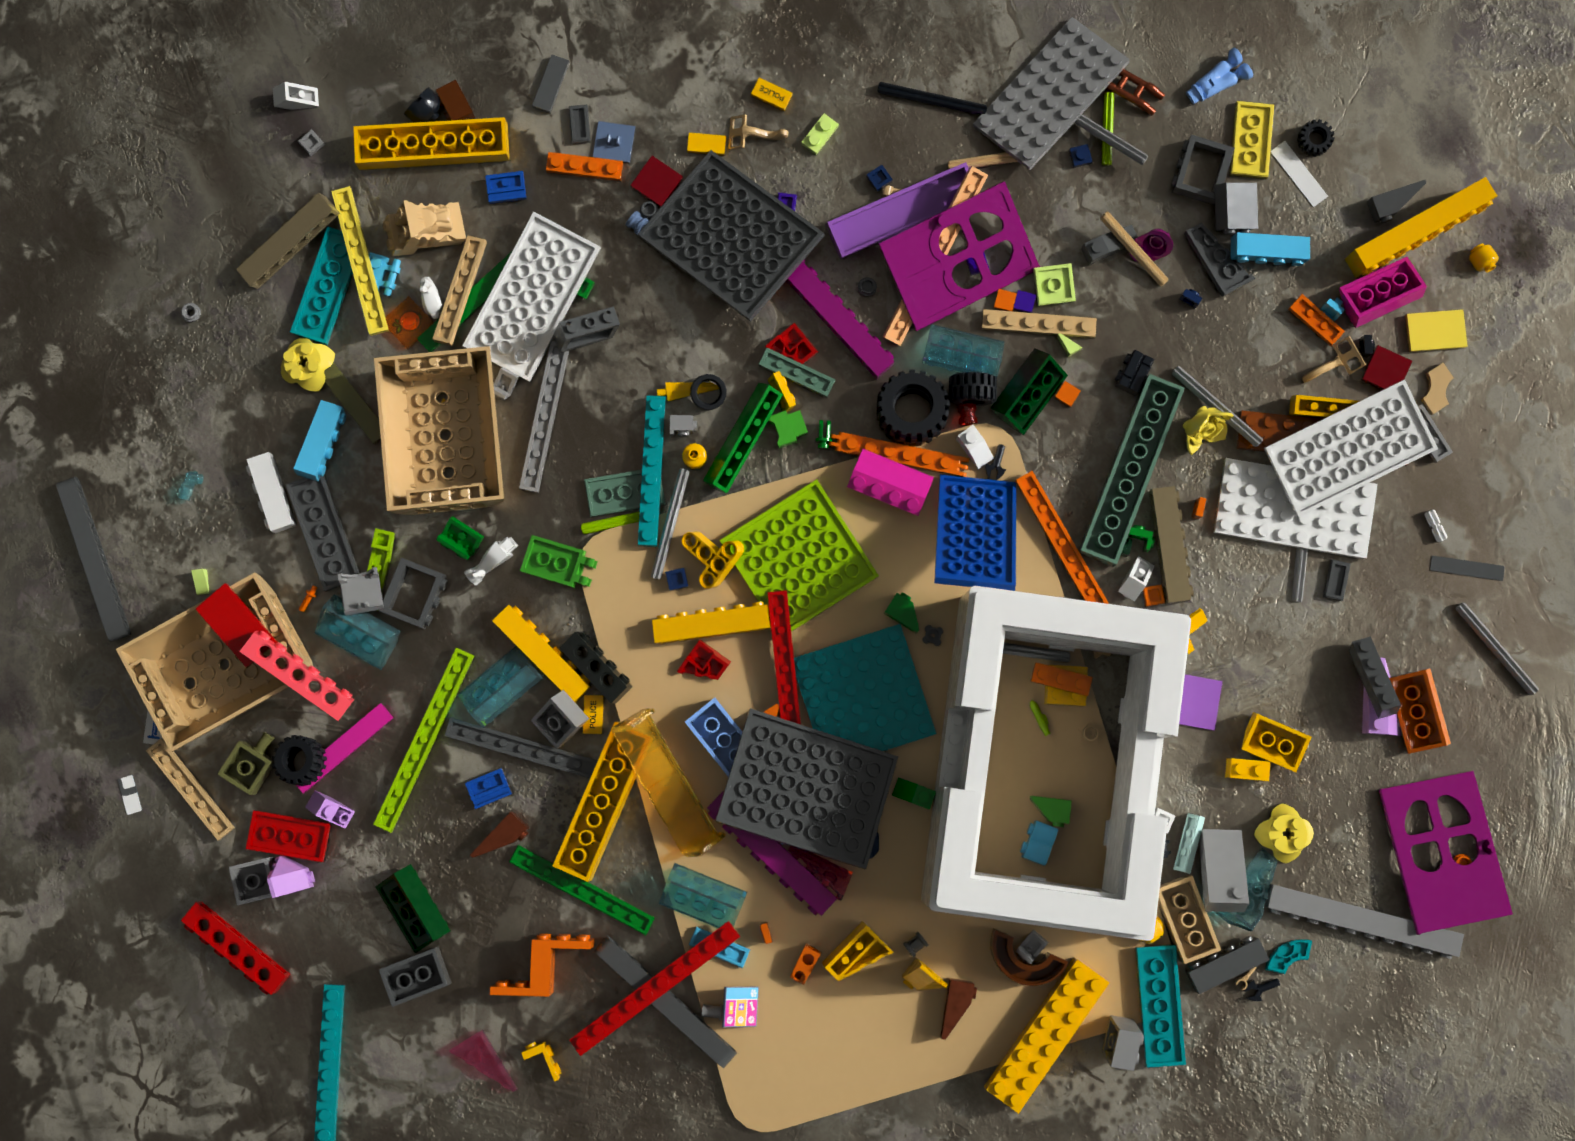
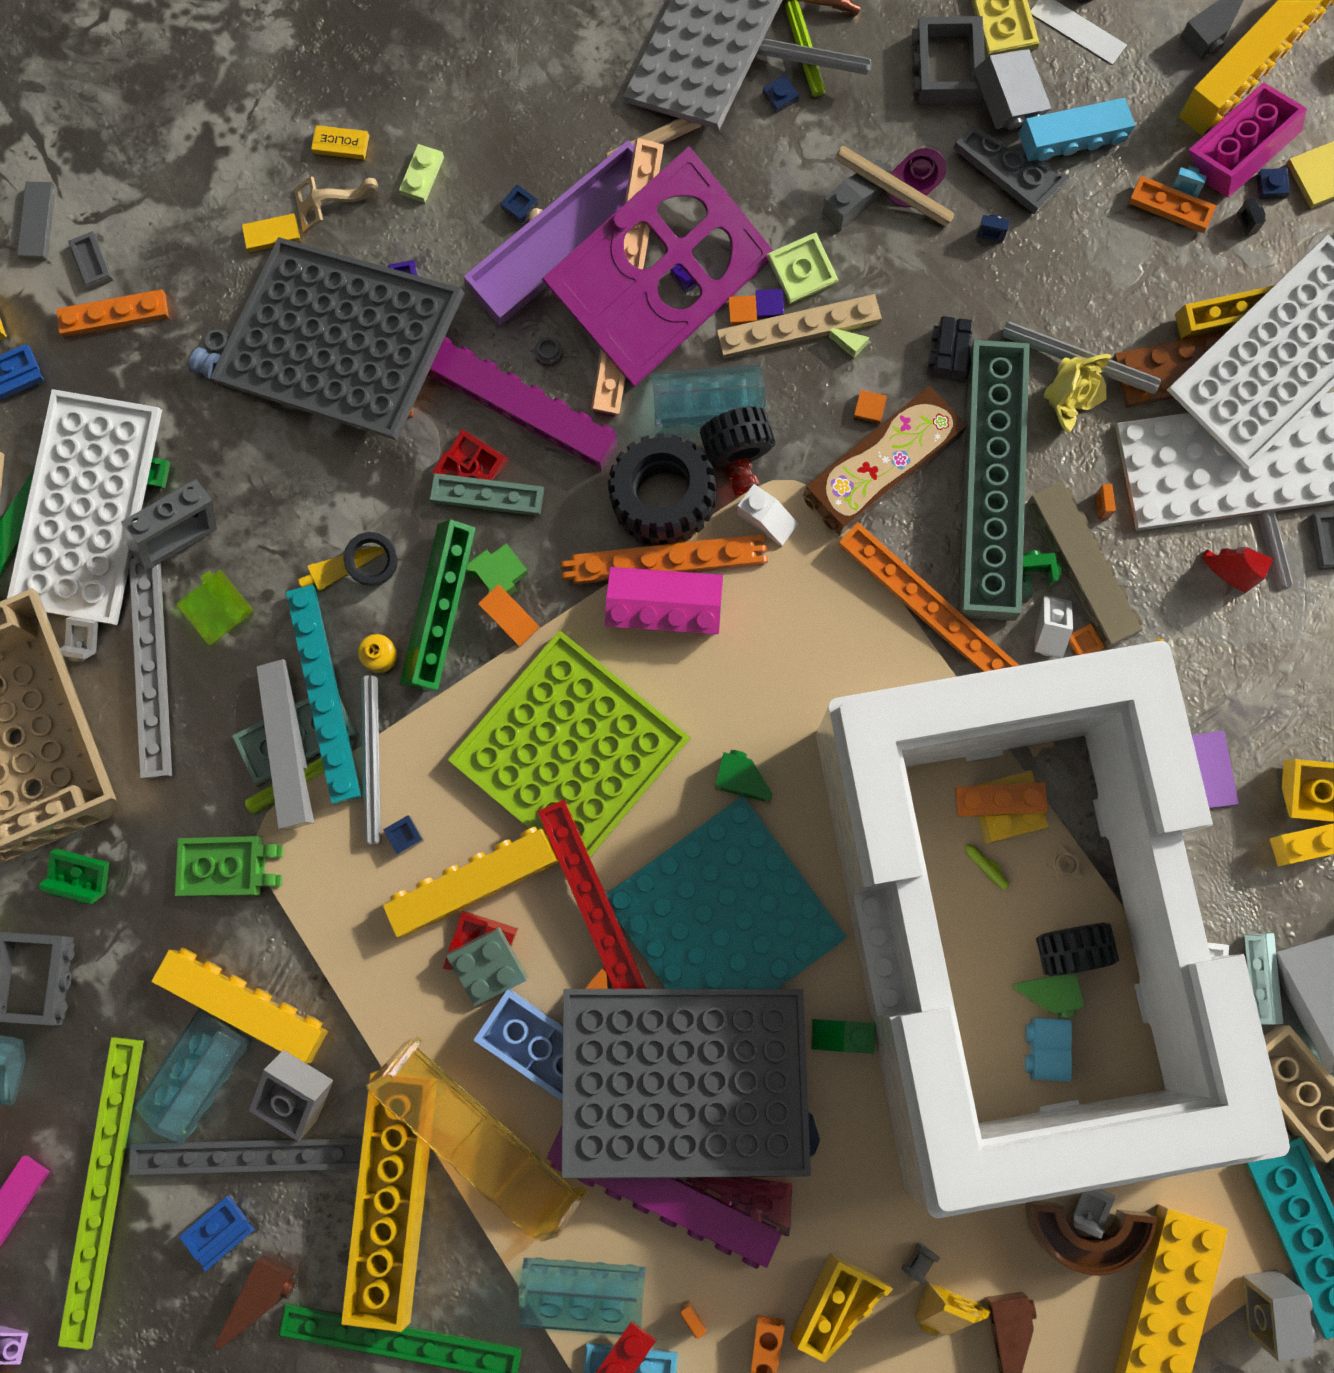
camera: 10 degrees left, 5 degrees down
white hips [464,537,518,585] -> none
pearl dark grey brick [560,632,633,704] -> none
yellow tile [583,695,604,734] -> none
sand blue piece [593,121,635,163] -> none
dark red tile [630,156,683,207] -> none
light grey brick [670,415,697,437] -> none
yellow beam [681,531,744,589] -> none
yellow plate [768,371,796,412] -> none
green arm [815,420,832,449] -> none
black axle [877,82,987,115] -> none
dark grey plate [922,625,943,646] -> none
blue plate [934,475,1016,591] -> none
black bar [985,444,1006,480] -> none
dark green slope [990,348,1068,435] -> none
light grey axle [1003,643,1070,662] -> none
tan piece [1302,336,1366,383] -> none
dark red tile [1361,345,1412,390] -> none
none -> clear neon green hinge [176,569,254,646]
none -> light grey slope [257,659,314,831]
none -> sand green plate [446,926,528,1006]
none -> orange slope [478,584,540,647]
none -> brick [803,386,967,536]
none -> black tyre [1036,922,1119,976]
none -> red slope [1202,547,1273,593]
none -> dark blue plate [1257,168,1290,199]

